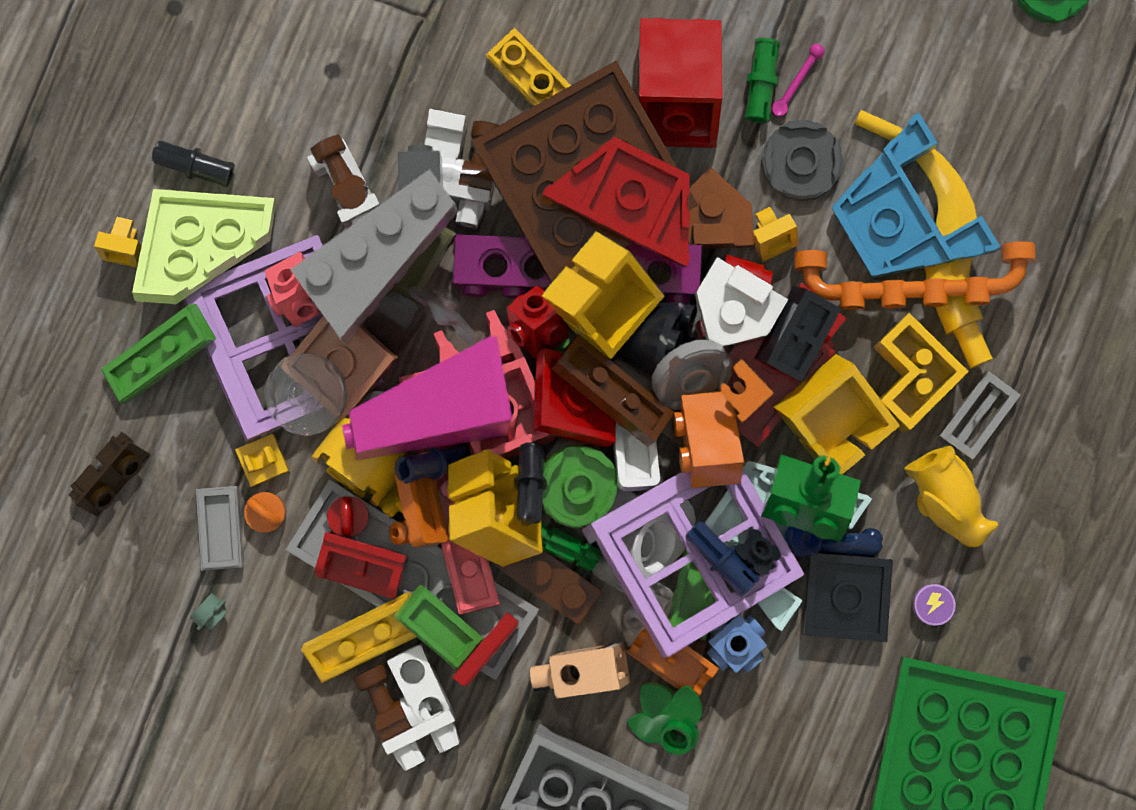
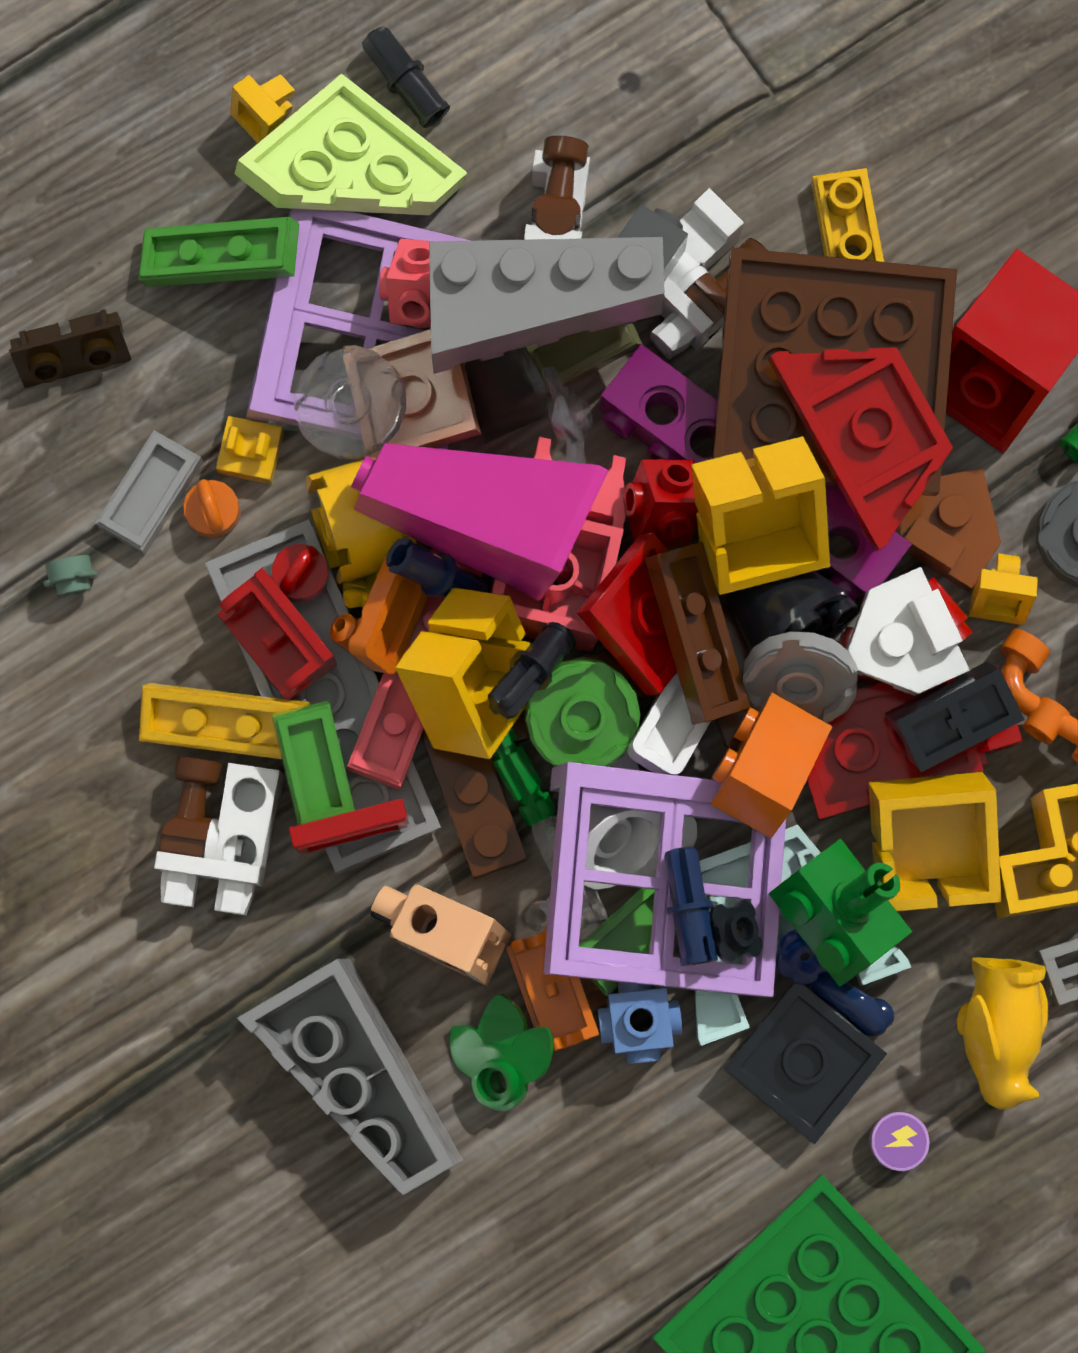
camera: 30 degrees right, 5 degrees down
orange hinge [721,359,773,422] -> none

